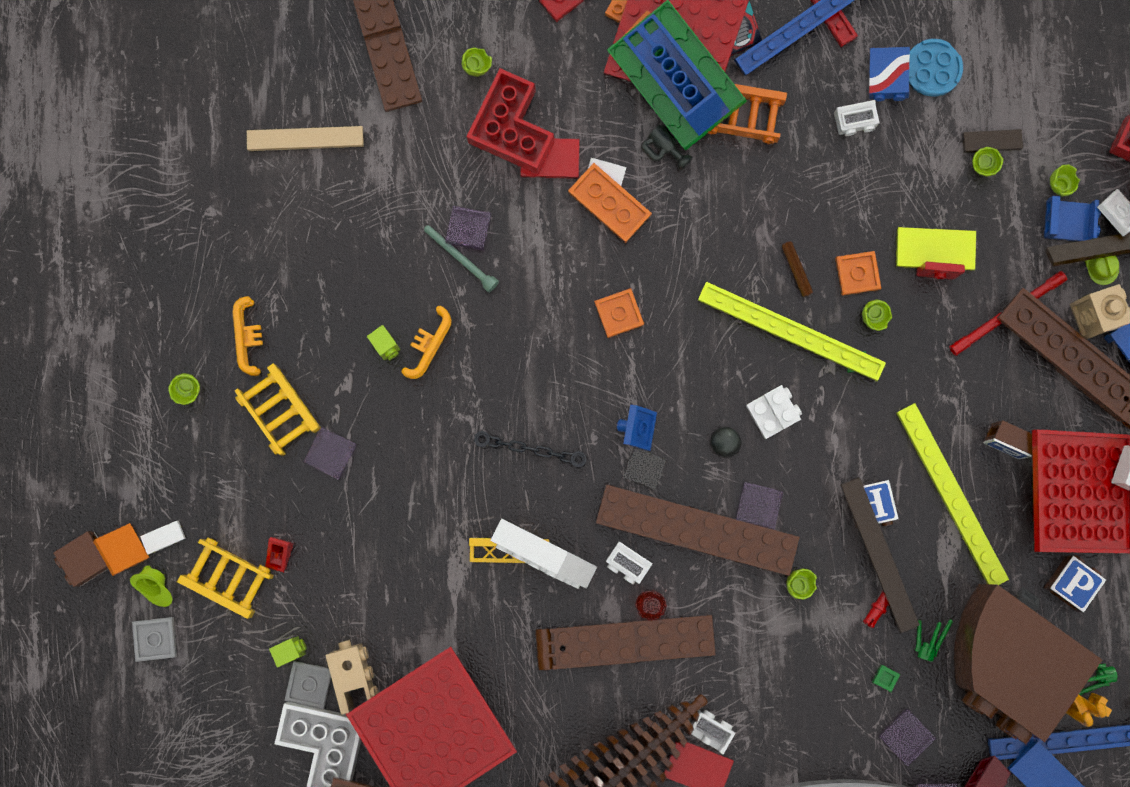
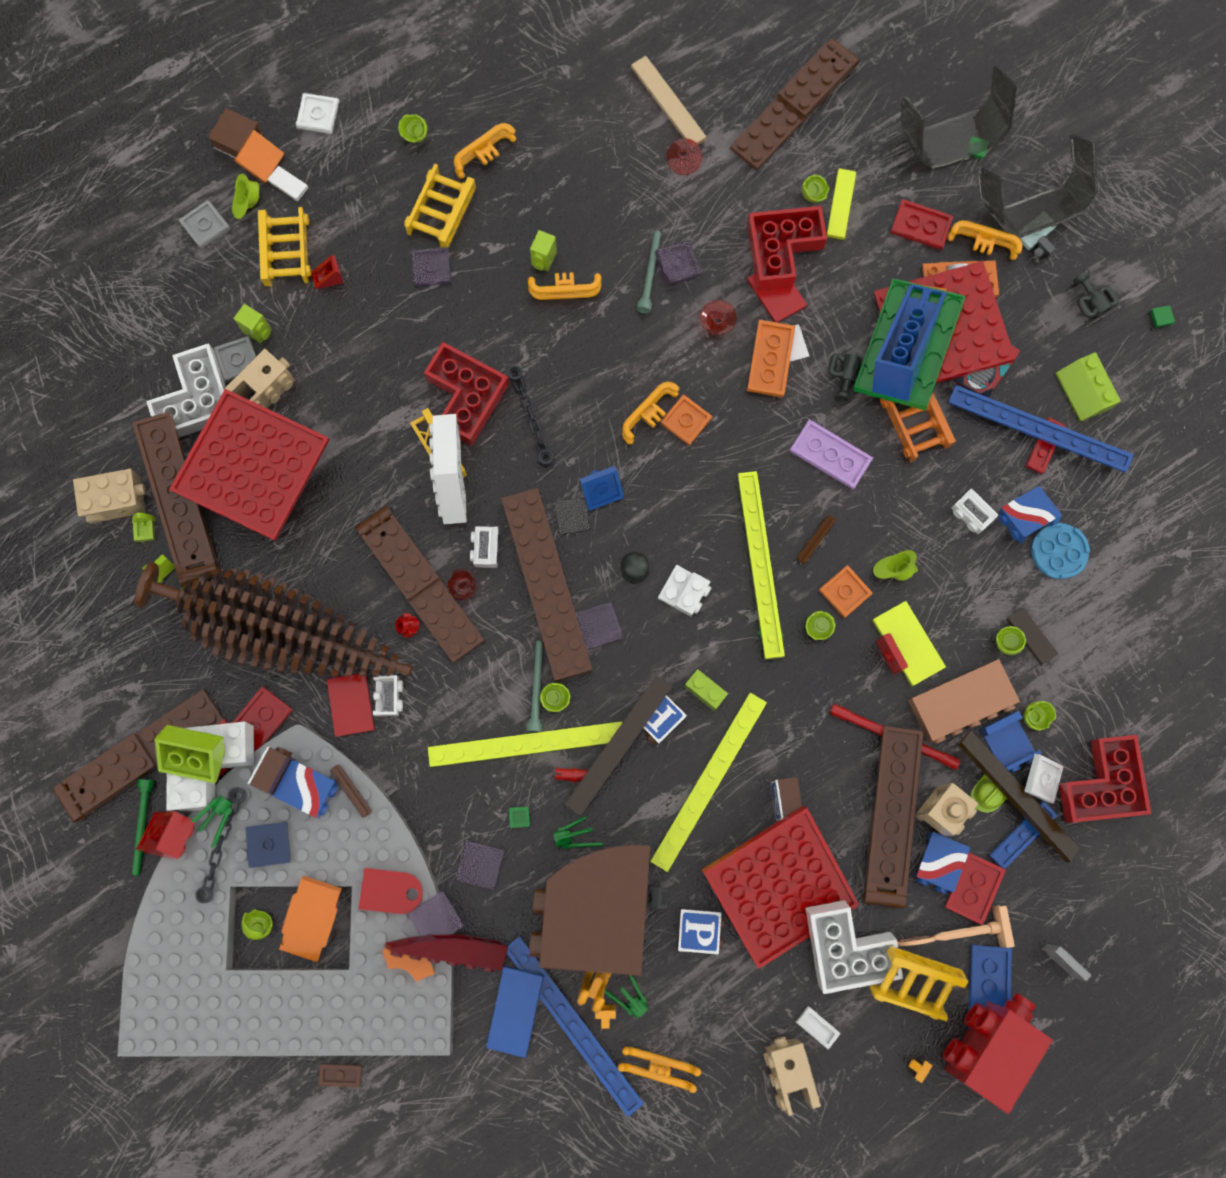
camera: 55 degrees right, 5 degrees down
none -> white tile [296,93,339,134]
none -> red gear [395,613,419,638]
none -> red brick [424,342,509,446]
none -> neon yellow plate [428,722,622,767]
none -> sand green piece [526,640,544,733]
none -> light orange piece [622,381,679,445]
none -> clear red dish [666,138,702,175]
none -> lime brick [684,669,728,711]
none -> clear red dish [700,300,737,335]
none -> lavender tile [790,419,873,490]
none -> neon yellow tile [826,169,856,240]
none -> lime piece [873,550,918,581]
none -> nougat brick [908,659,1020,744]

